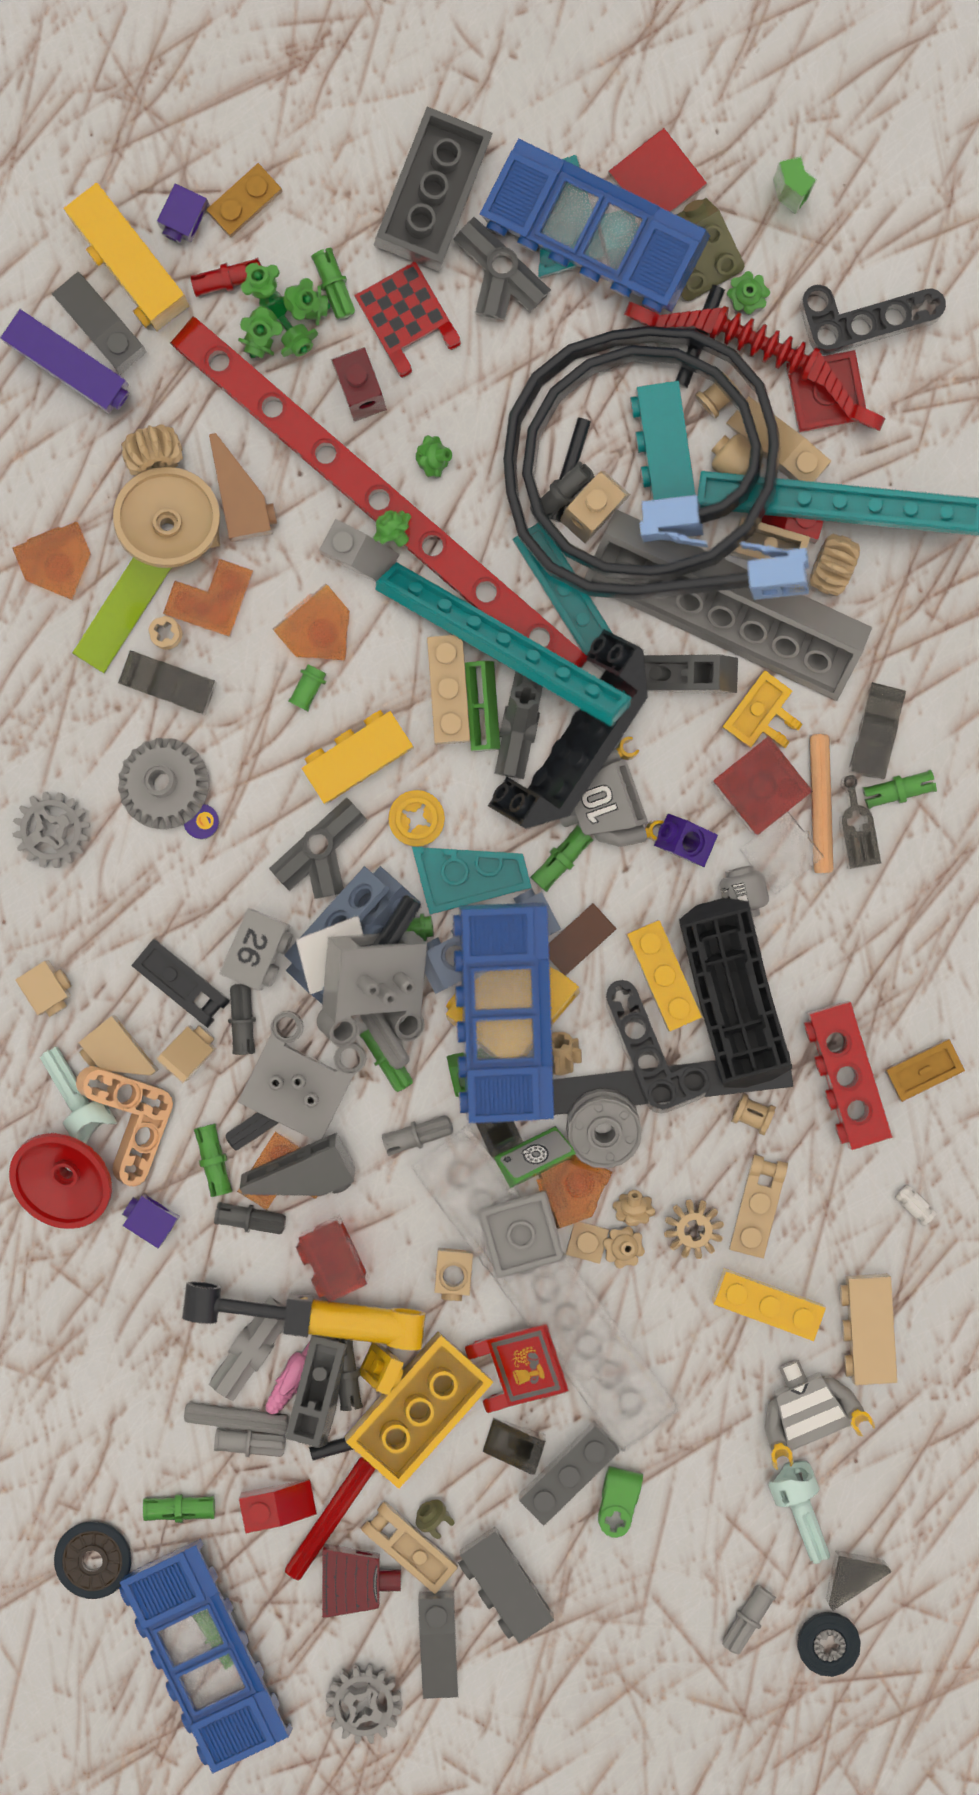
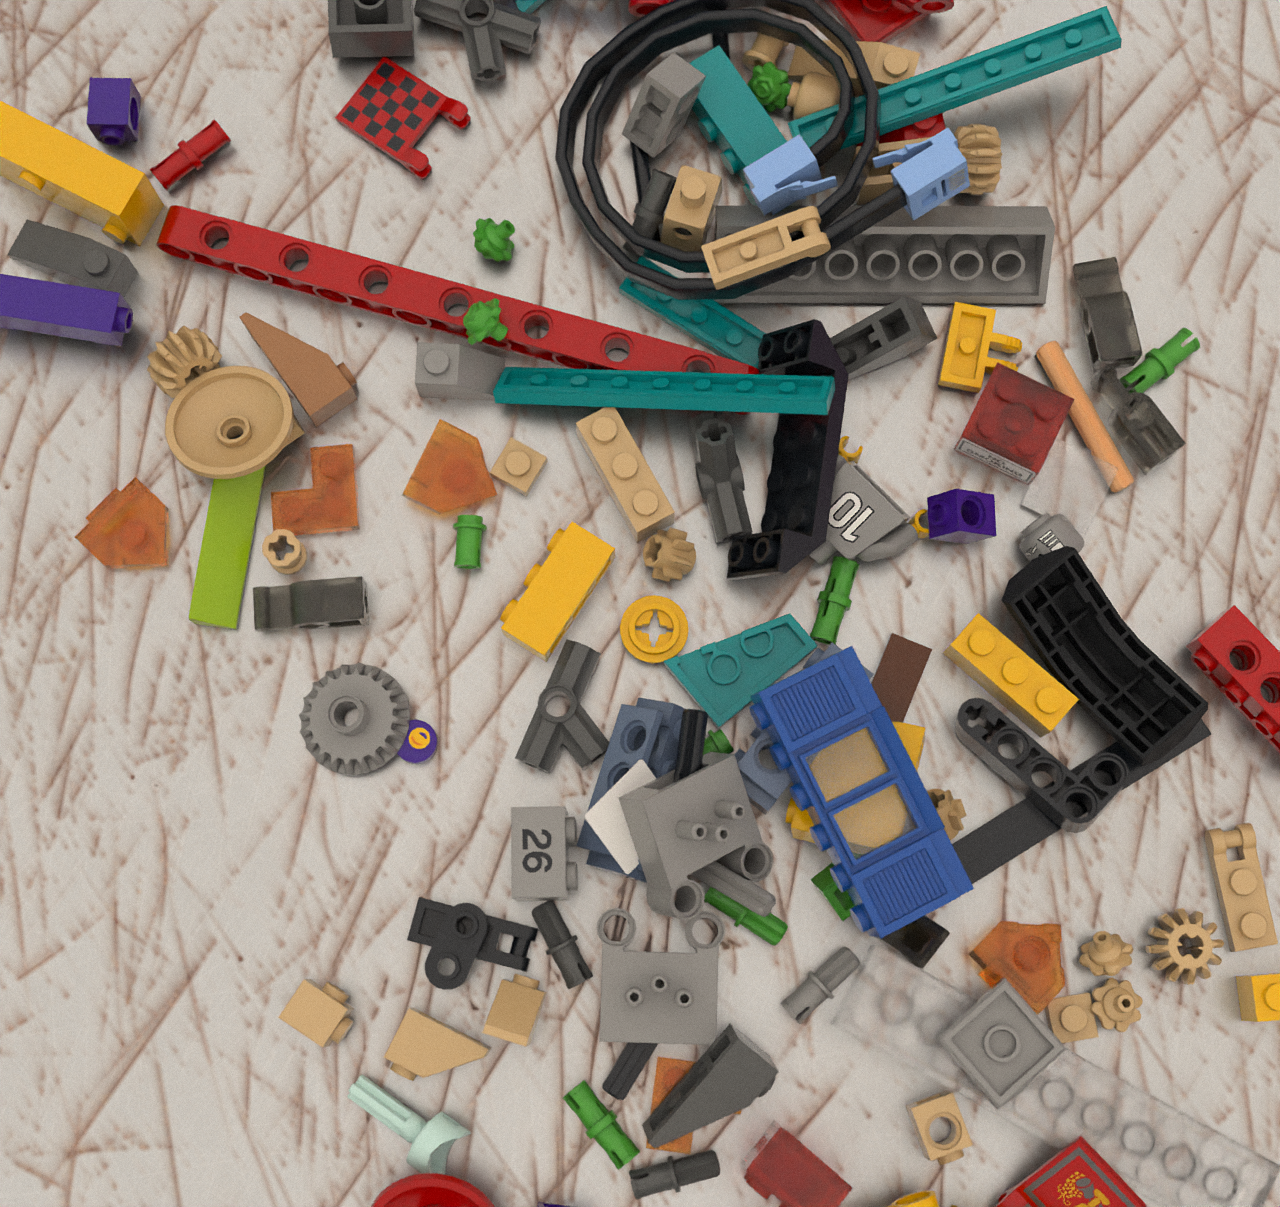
camera: 25 degrees left, 10 degrees down
light grey gear [12,792,90,868] -> none
light nougat beam [76,1066,173,1187] -> none
pearl gold plate [206,163,282,238] -> none
bright green plant [238,263,330,359] -> none
bright green axle [311,248,355,319] -> none
dark red torso [331,347,387,422] -> none
bright green piece [465,660,500,752] -> none
slope [494,1126,576,1189] -> none
light grey wheel [566,1088,642,1169] -> none
tan bush [731,1093,776,1135] -> none
none -> black plate [425,903,489,990]
none -> tan plate [489,437,548,497]
none -> light grey brick [622,52,706,158]
none -> tan gear [643,527,696,582]
none -> tan plate [701,206,831,290]
none -> bright green plant [747,62,792,112]

